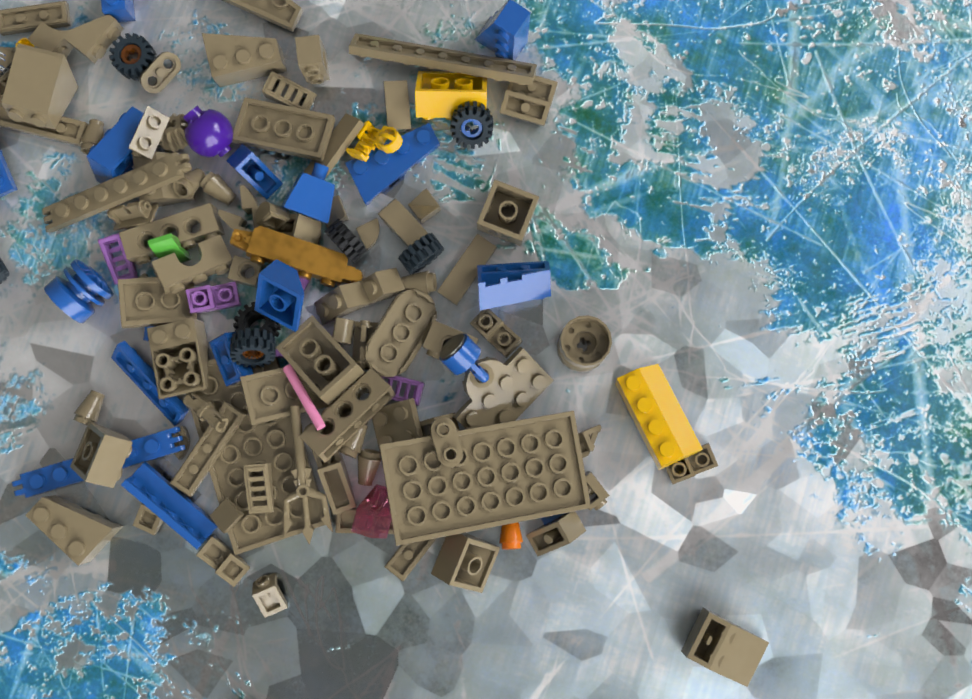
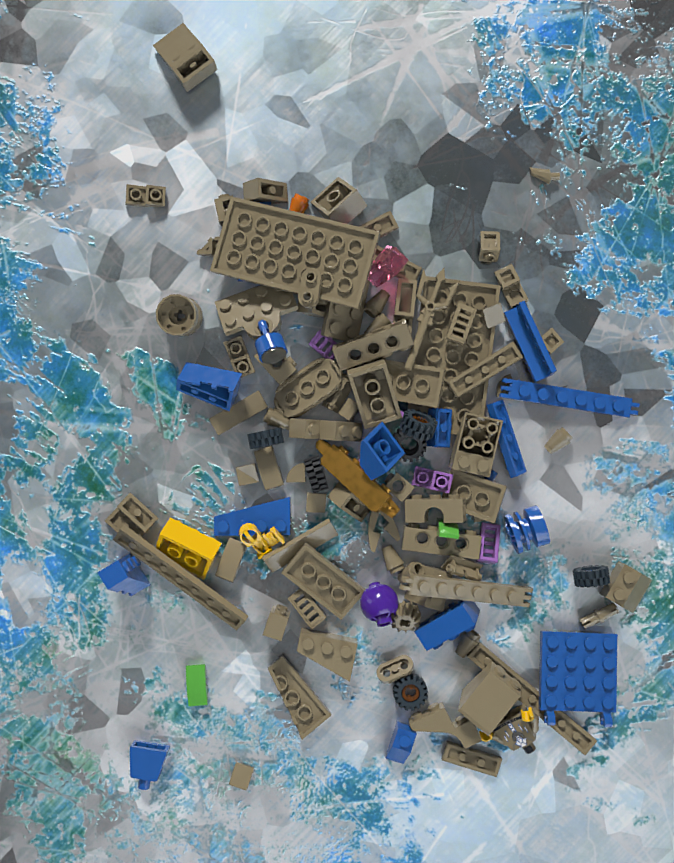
camera: 160 degrees left, 5 degrees up
dark tan wedge [25,495,123,566] -> none
dark tan slope [70,422,133,488] -> none
hinge [128,106,170,160] -> none
dark tan pin [183,392,228,432] -> none
blue slope [226,144,283,200] -> none
dark tan brick [256,201,290,231] -> none
blue torso [281,163,335,224] -> none
bright pink bar [283,364,326,430] -> none
black bush [450,101,493,149] -> none
dark tan brick [477,179,539,246] -> none
yellow slope [615,364,703,471] -> none

